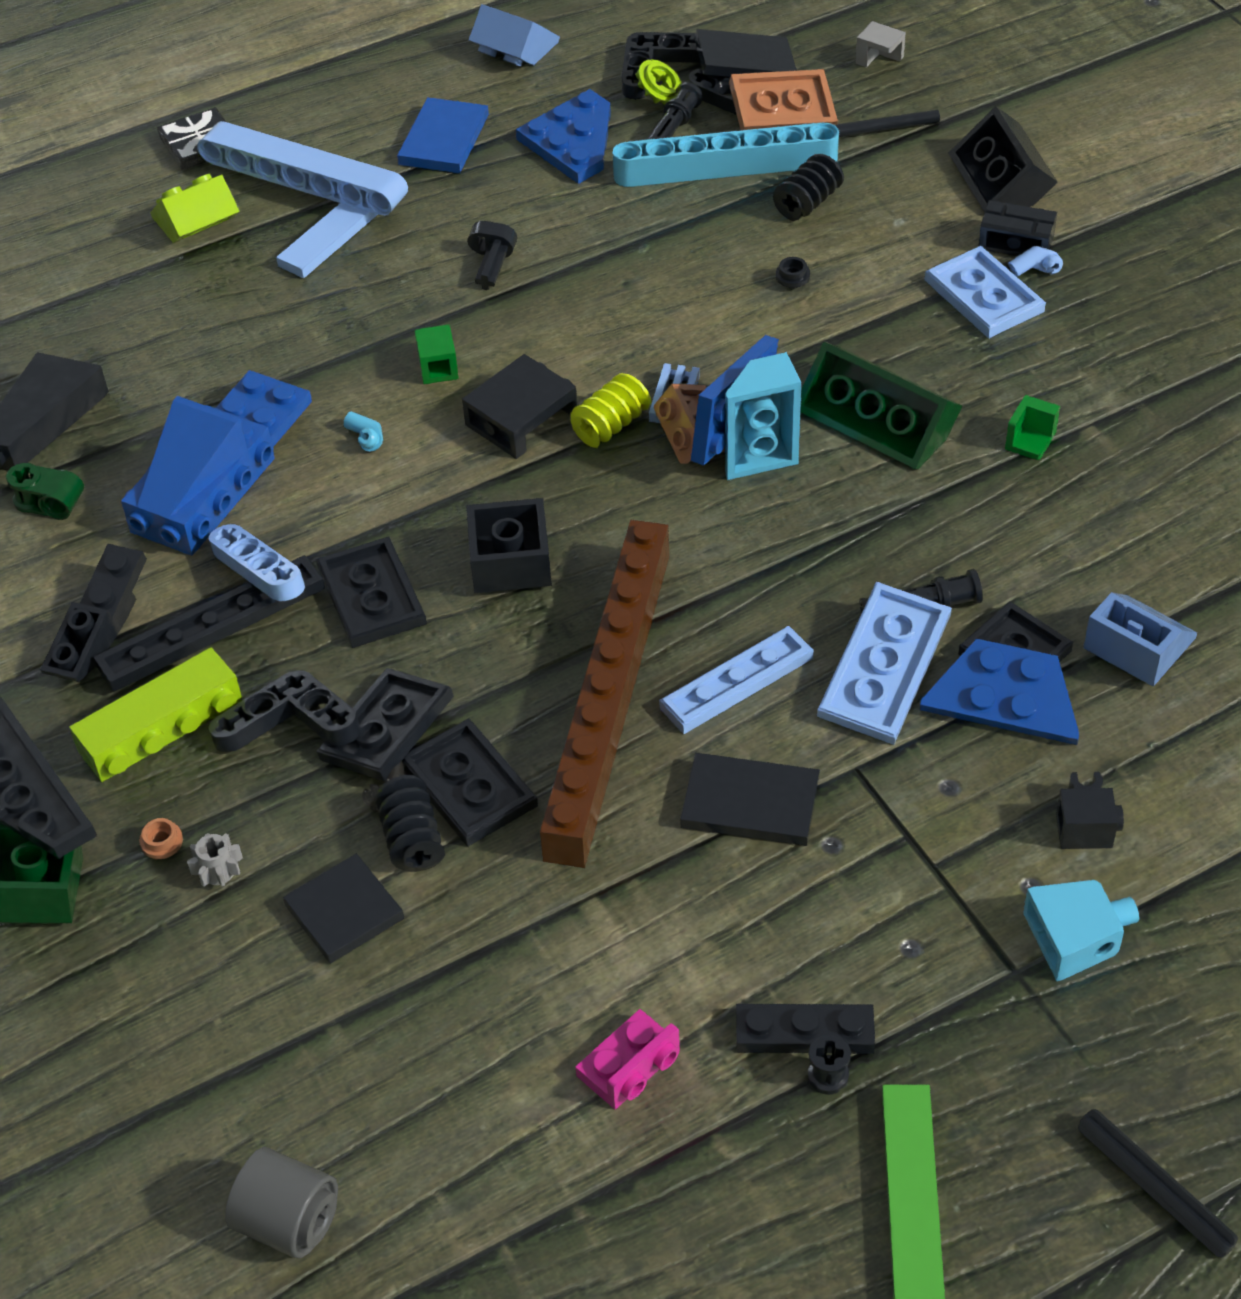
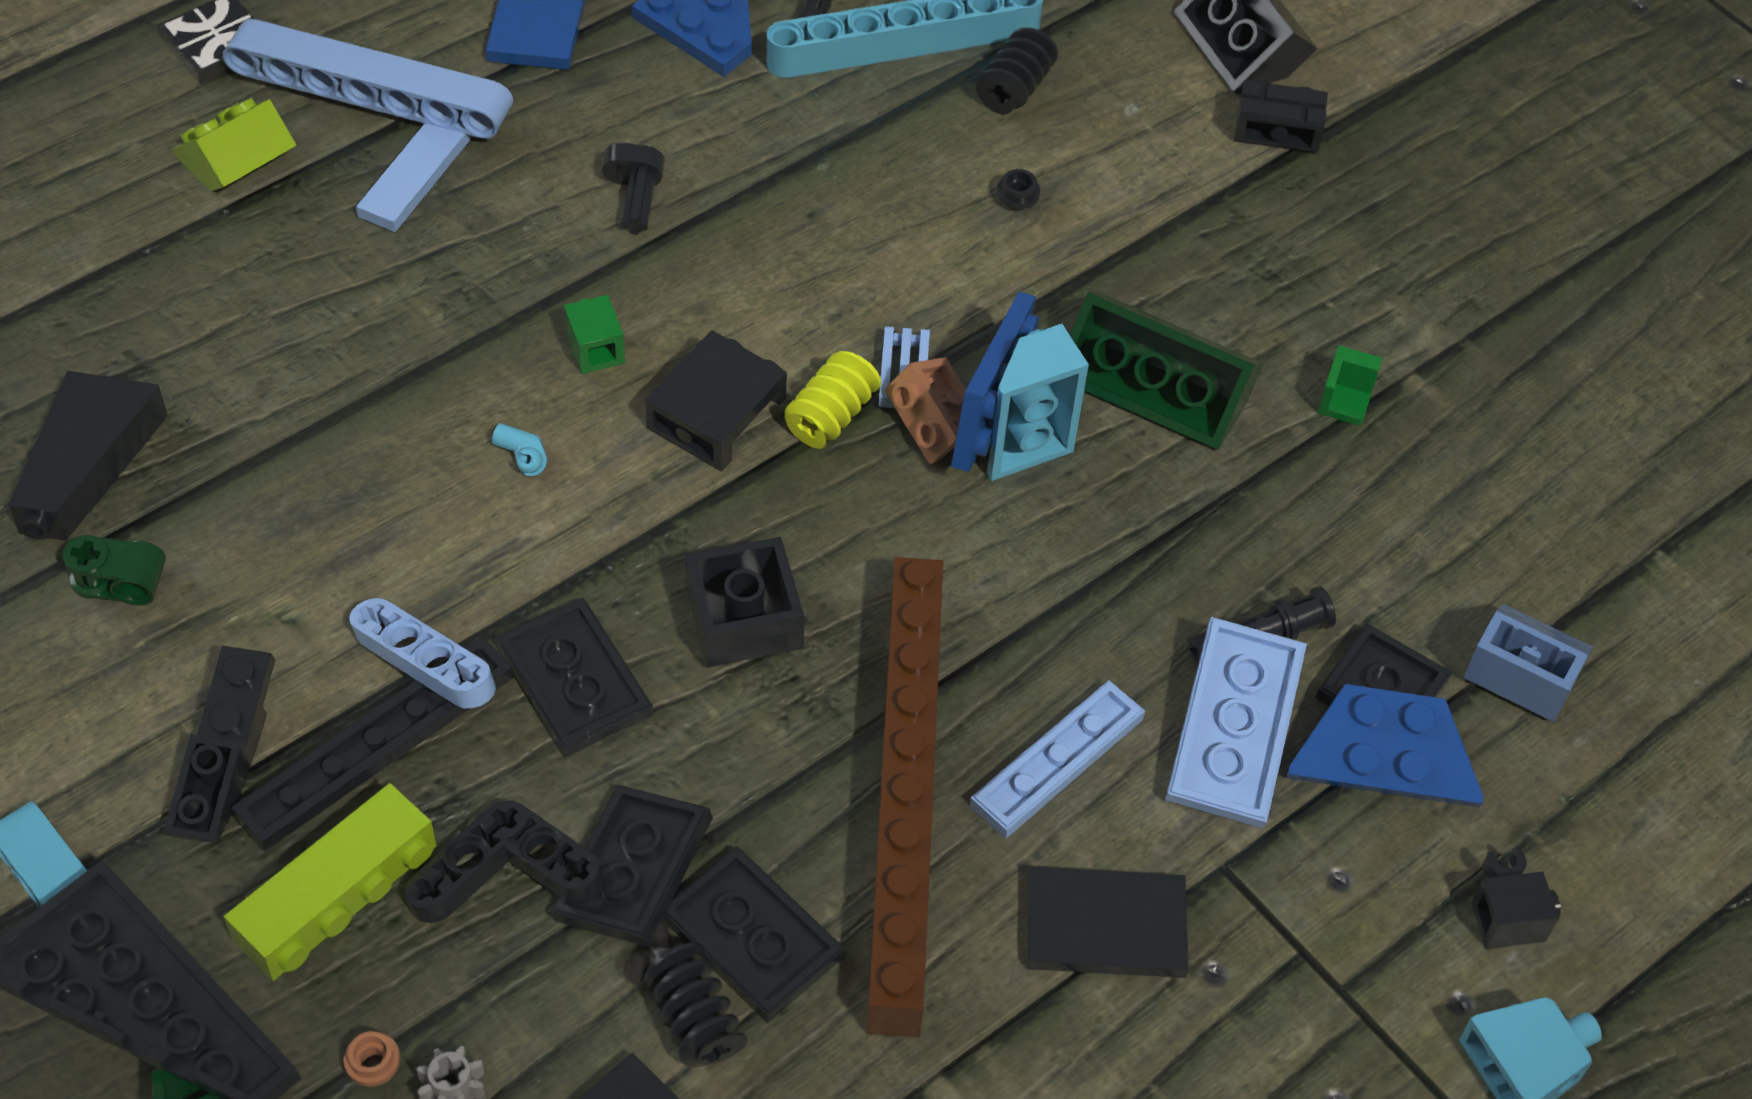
camera: 15 degrees left, 5 degrees up
blue wedge [121,370,312,556] -> none
light blue tile [925,246,1046,338] -> none
light blue arm [1008,246,1063,277] -> none

